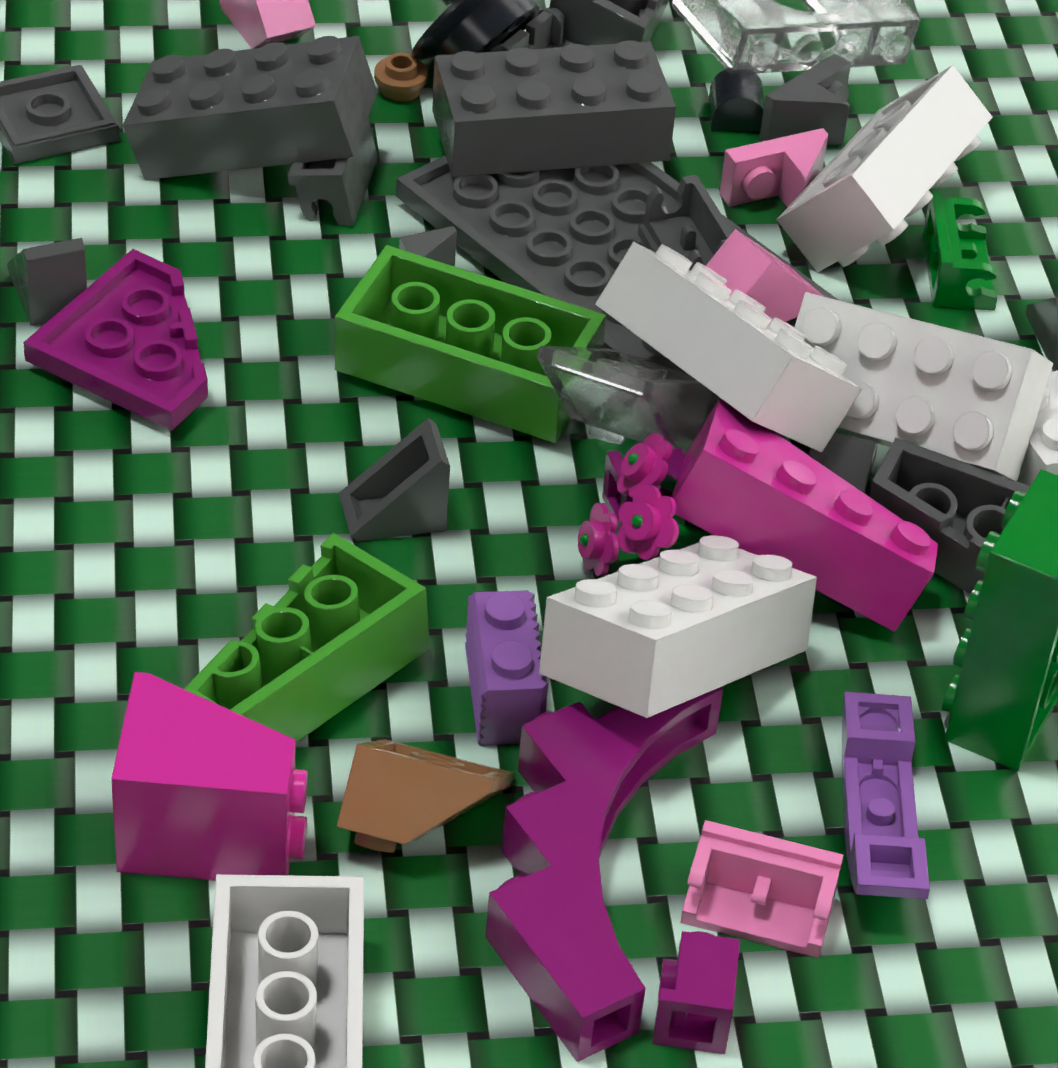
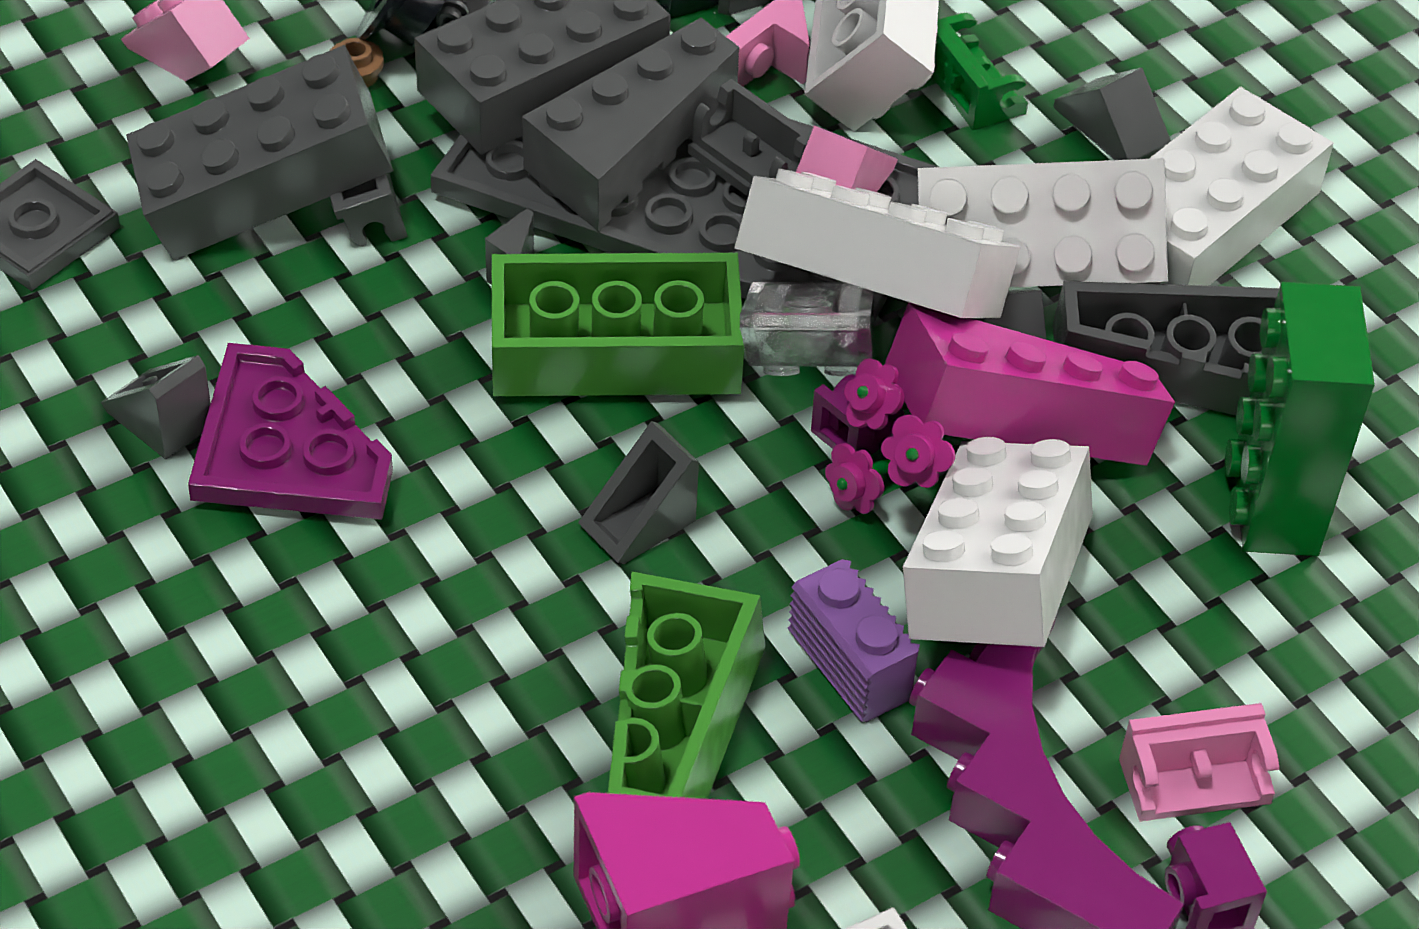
camera: 25 degrees left, 5 degrees up
medium nougat slope [337,739,515,853] -> none
medium lavender slope [842,692,930,899] -> none
none -> dark grey wedge [522,18,739,232]

